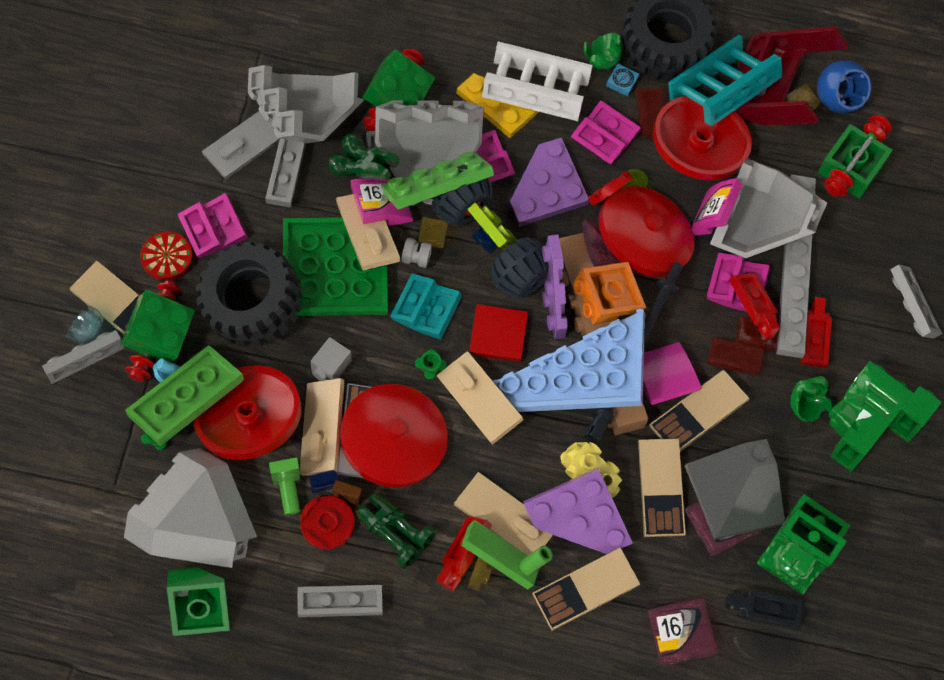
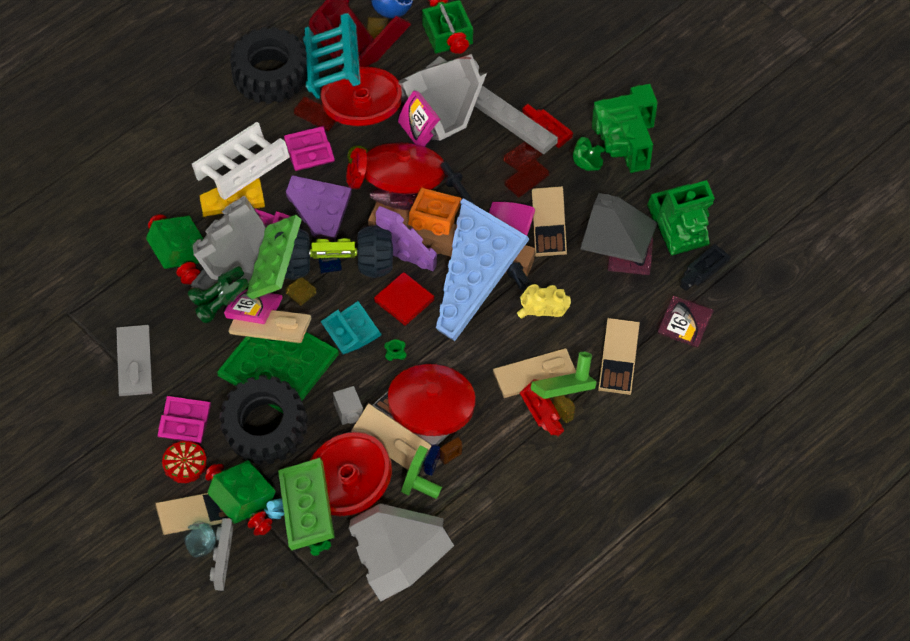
camera: 50 degrees left, 10 degrees down
green slope [167,567,230,636] -> none
light grey panel [248,65,365,143] -> none
light grey plate [265,138,306,207] -> none
light grey plate [298,585,382,617] -> none
red tile [300,495,355,550] -> none
dark green piece [356,492,438,569] -> none
light grey wheel [401,238,433,268] -> none
tan piece [437,351,524,445] -> none
medium lavender plate [523,468,633,554] -> none
green hair [584,33,623,70] -> none
dark azure tile [606,64,639,96] -> none
tan piece [638,439,685,537] -> none
dark pink slope [707,253,770,312] -> none
red hinge [730,273,780,339] -> none
light grey plate [890,265,942,338] -> none

